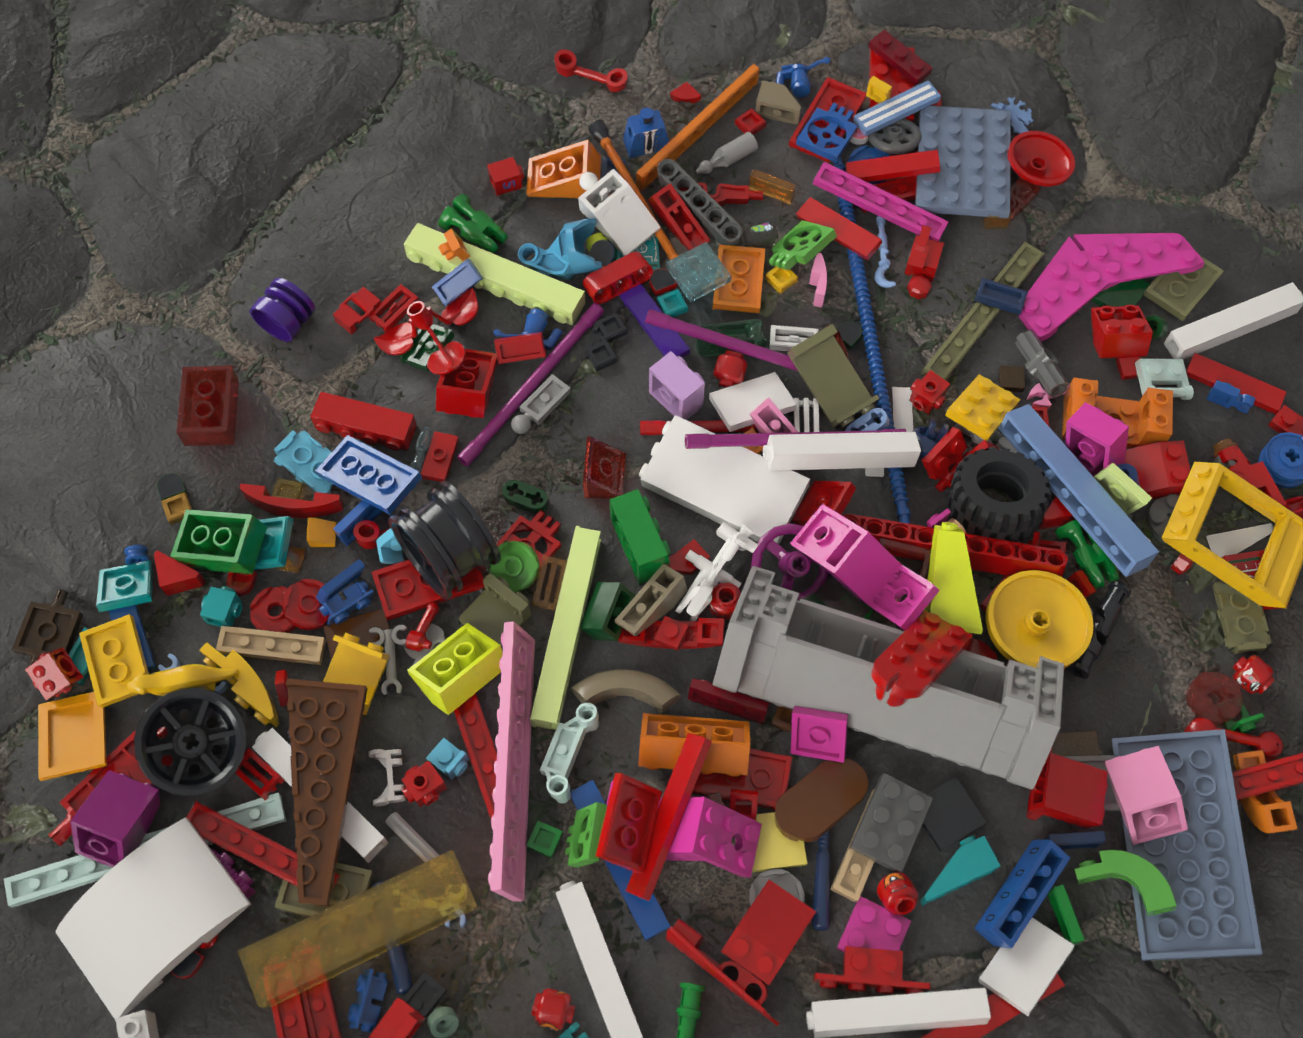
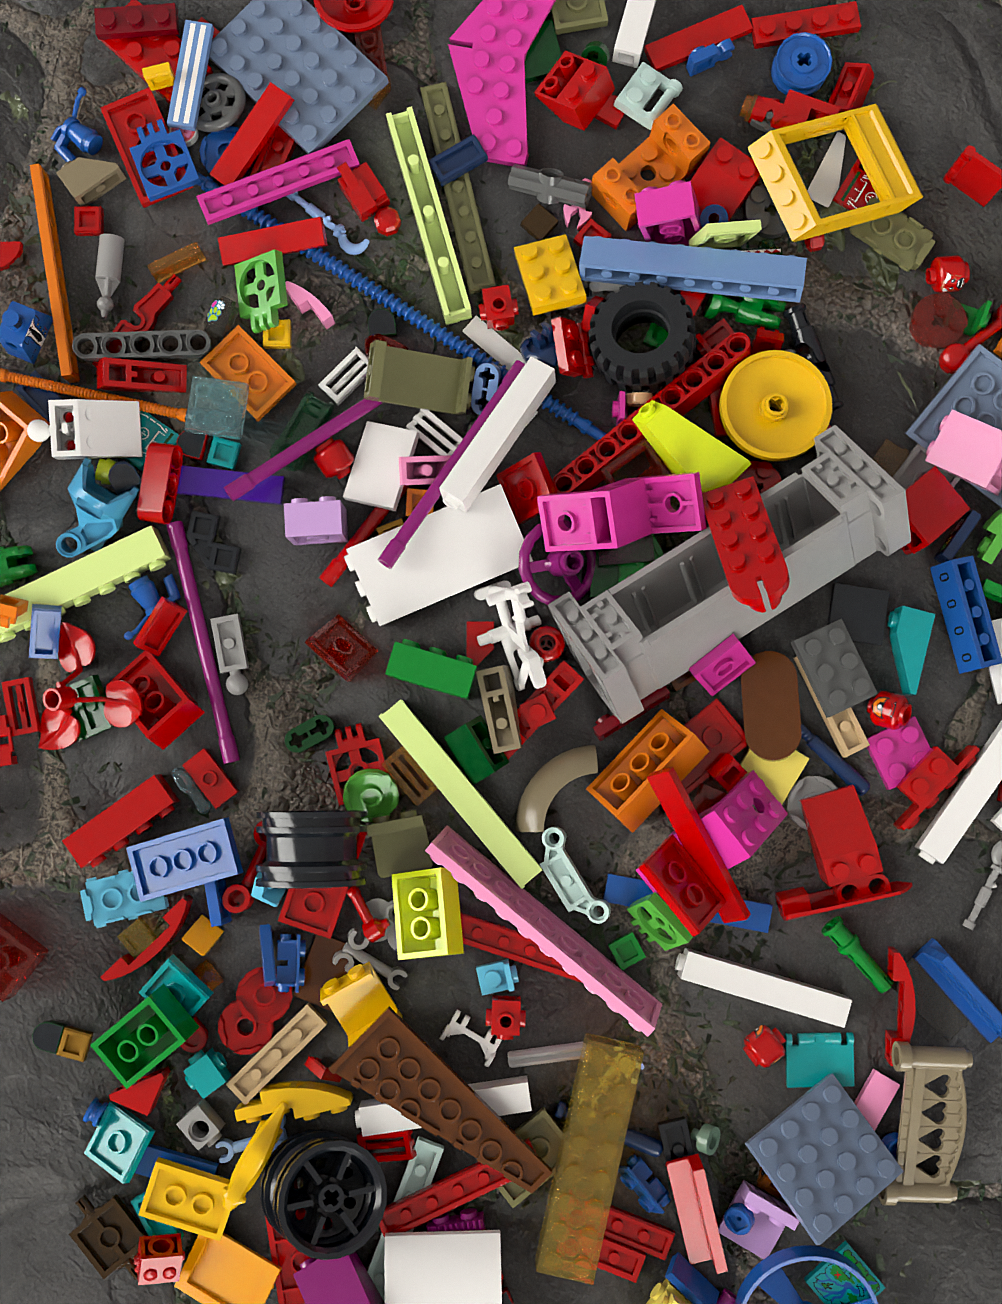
camera: 50 degrees left, 20 degrees up
none -> light grey brick [176,1098,226,1150]
none -> yellowish green tile [386,107,472,325]

